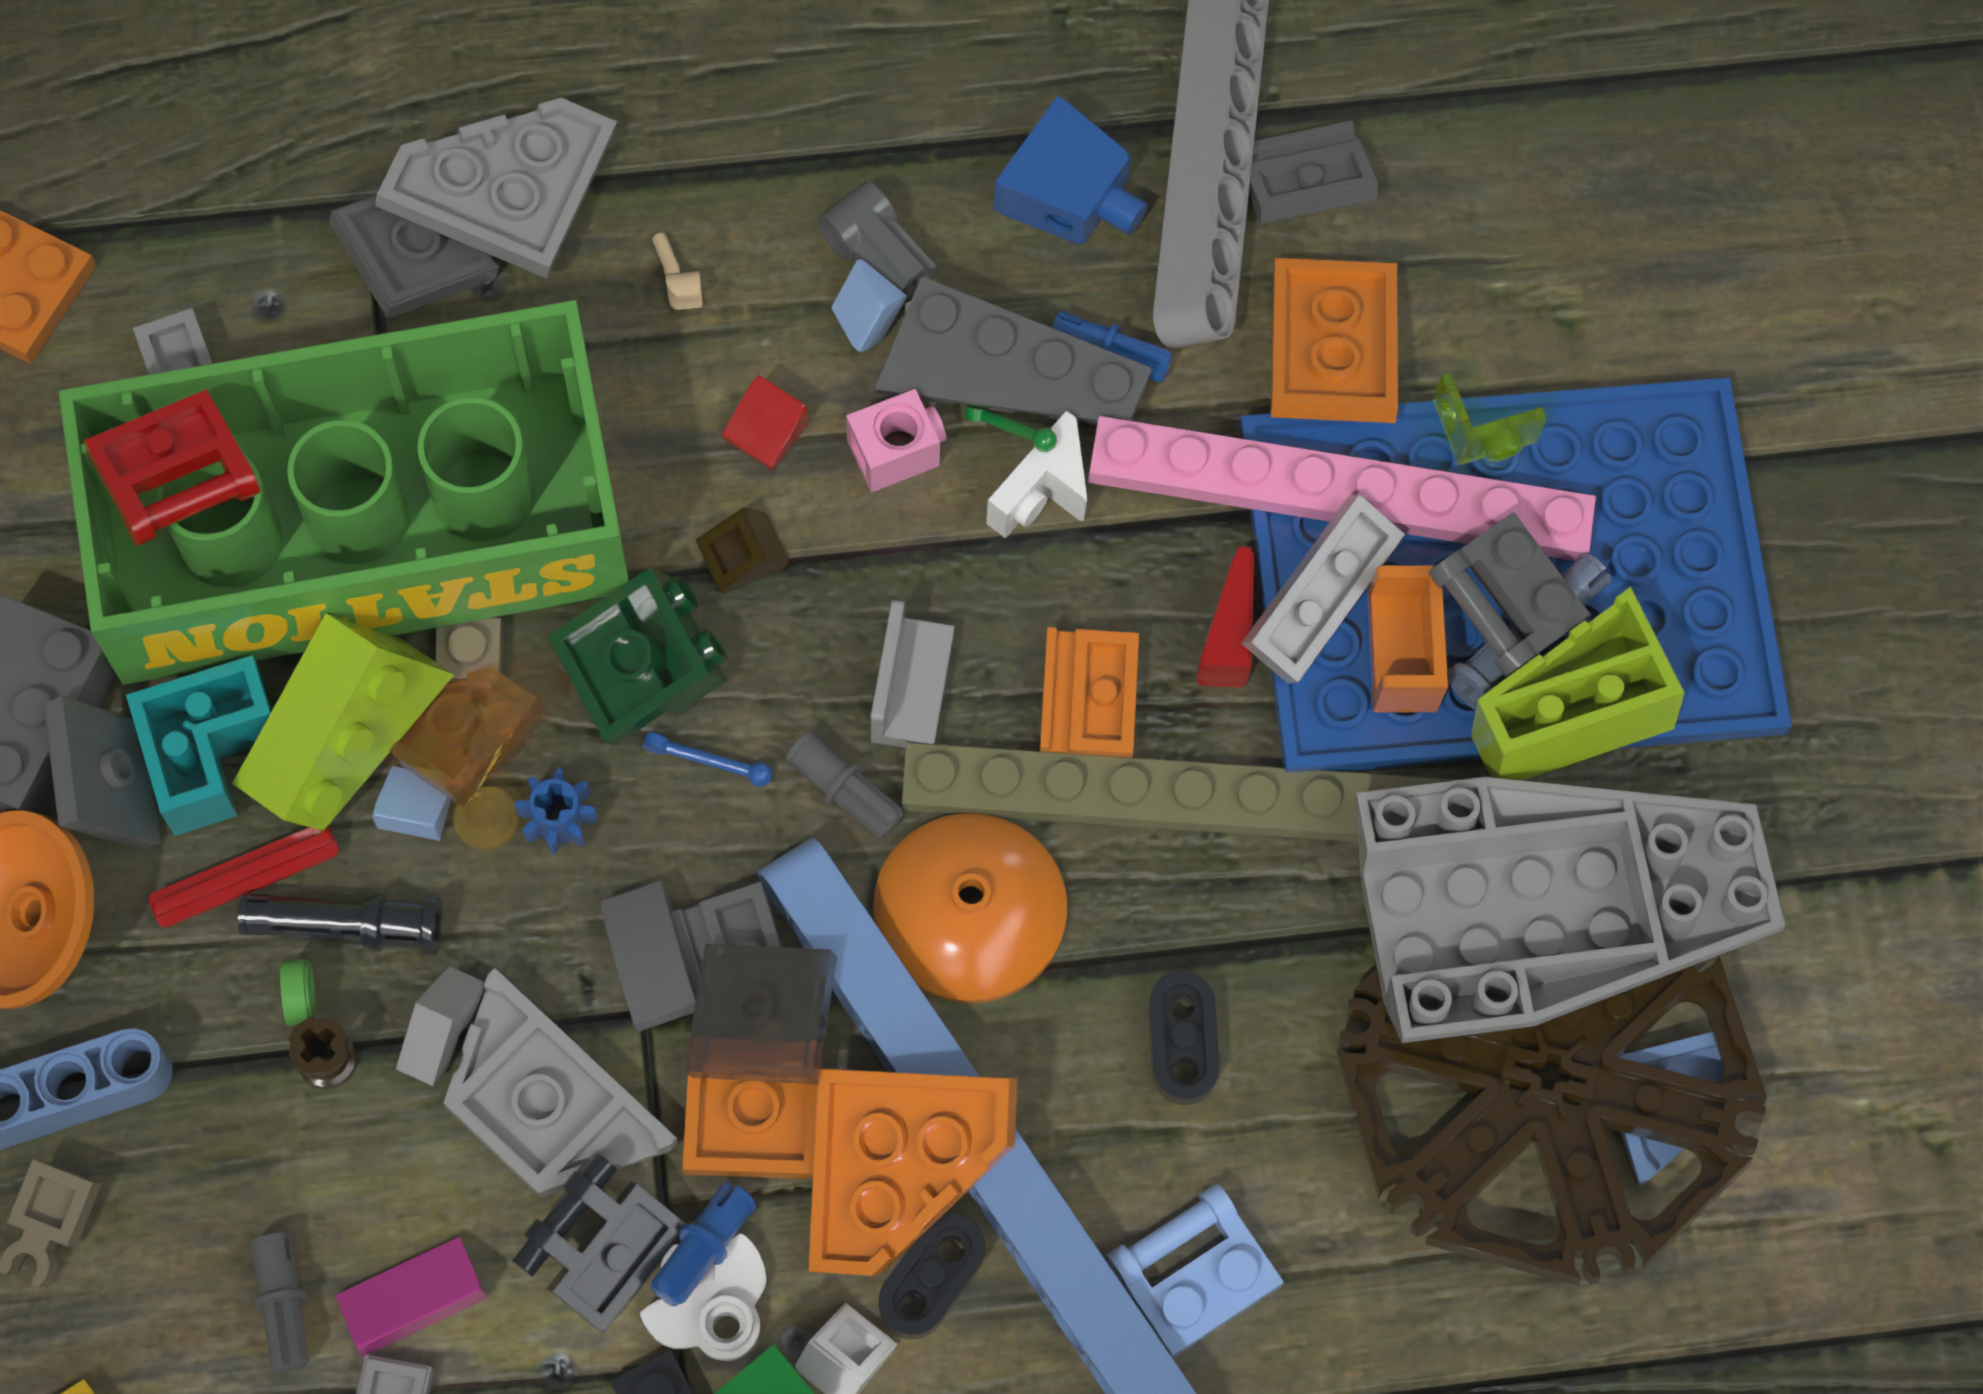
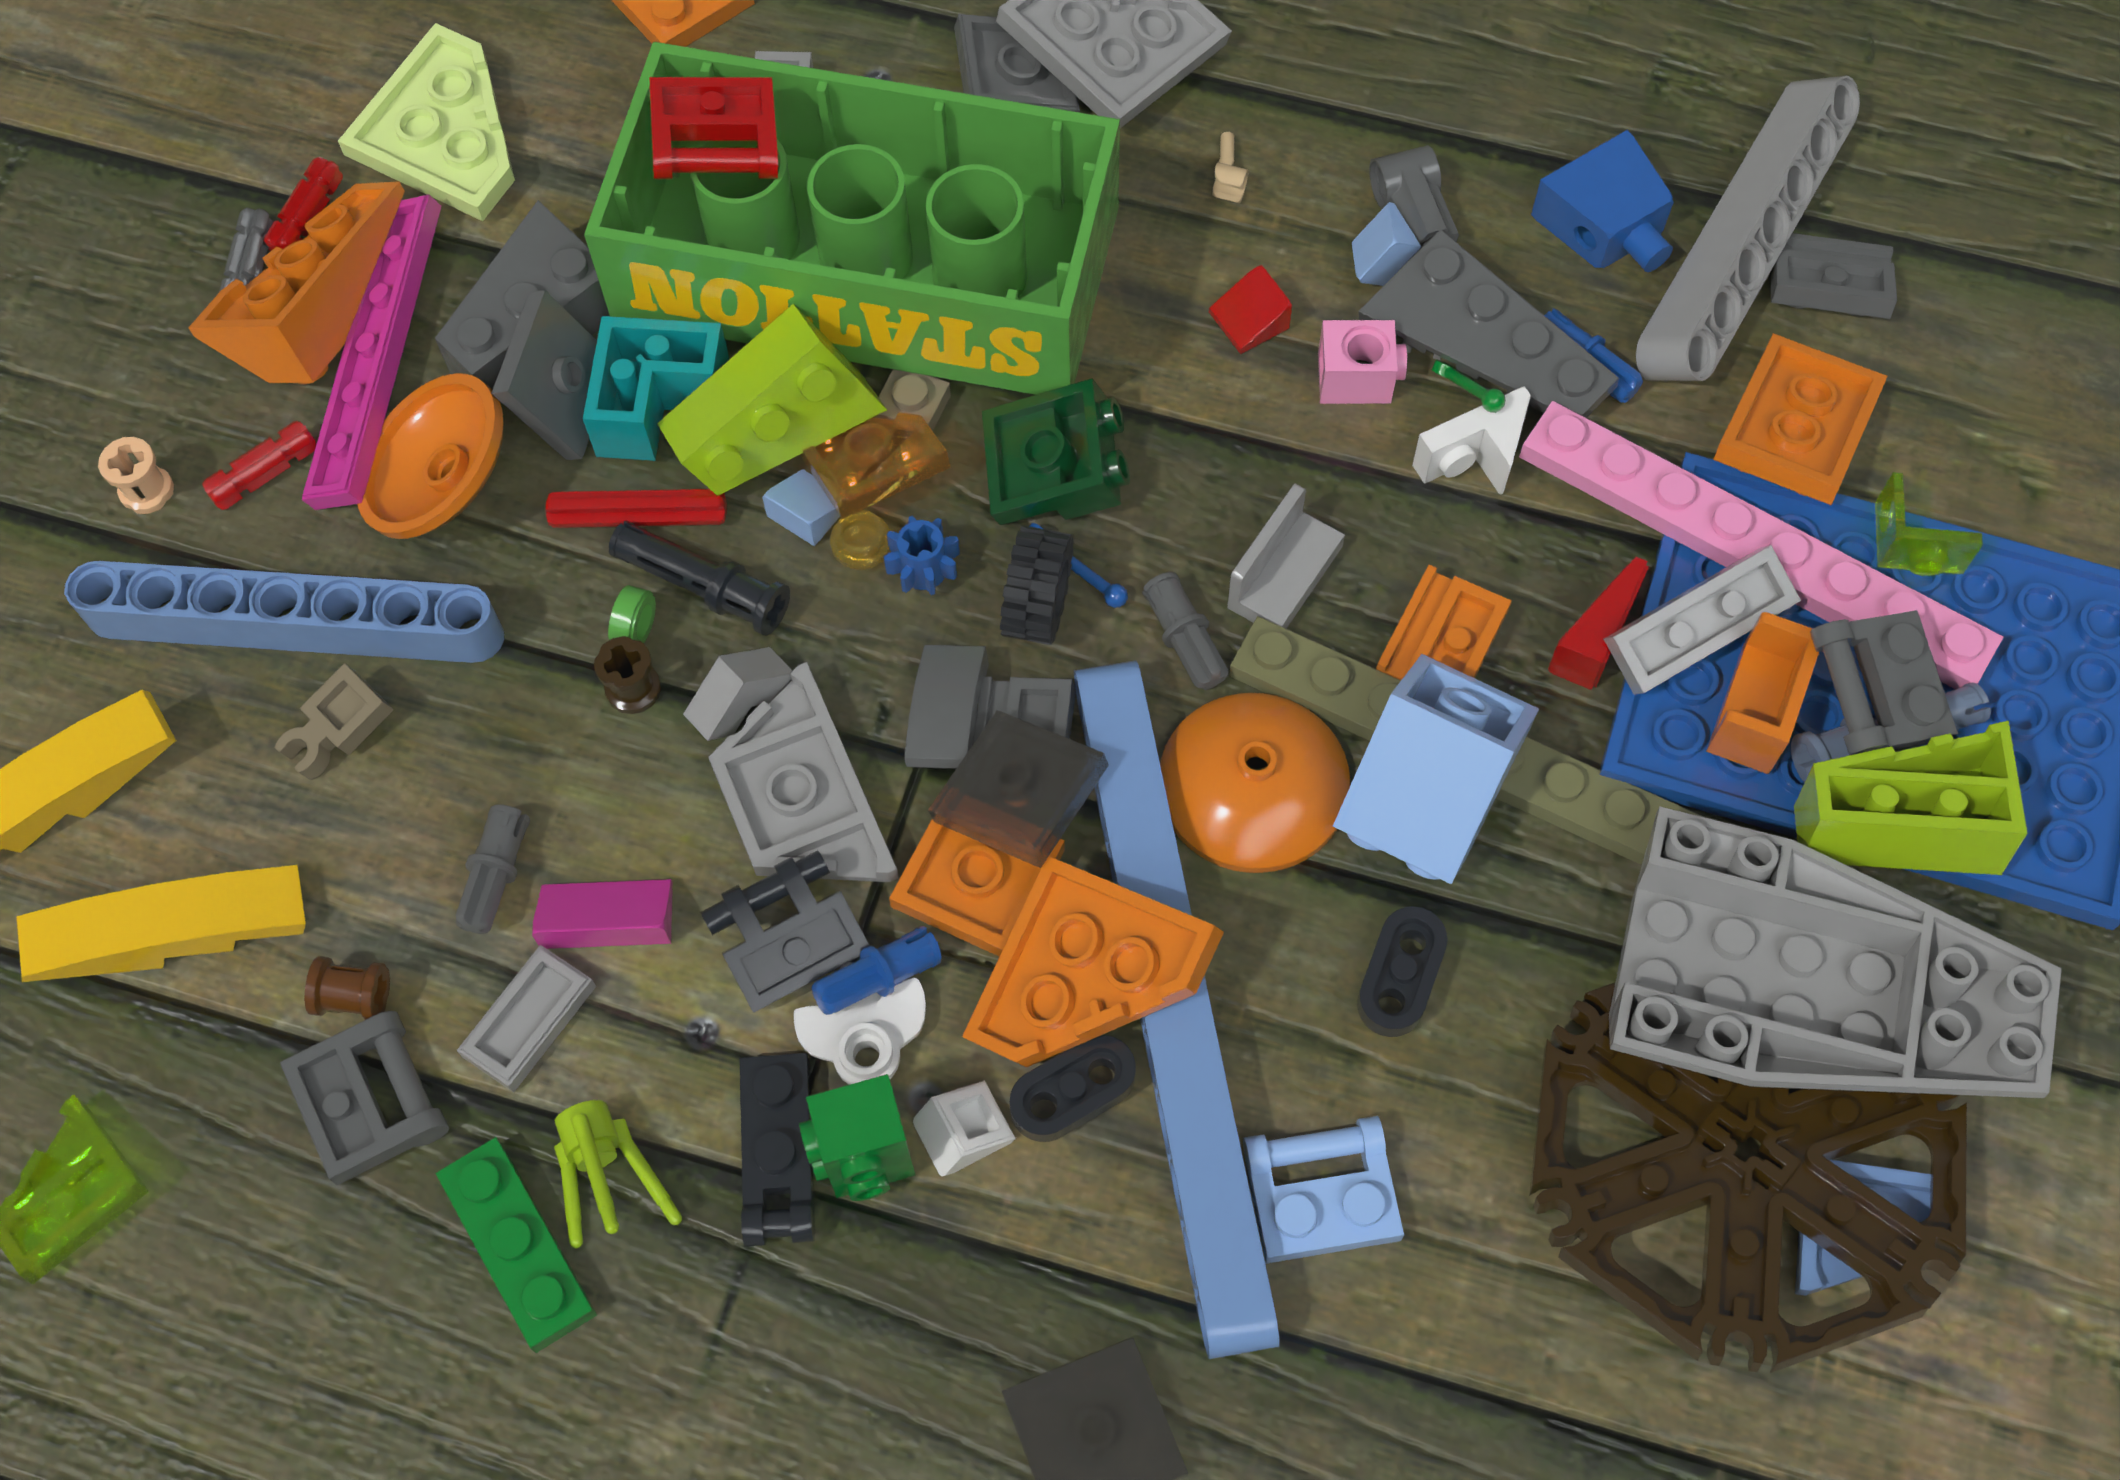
camera: 30 degrees right, 5 degrees down
dark brown slope [696,507,790,594] -> none
none -> black tyre [1000,525,1074,645]
none -> light blue slope [1333,654,1539,884]

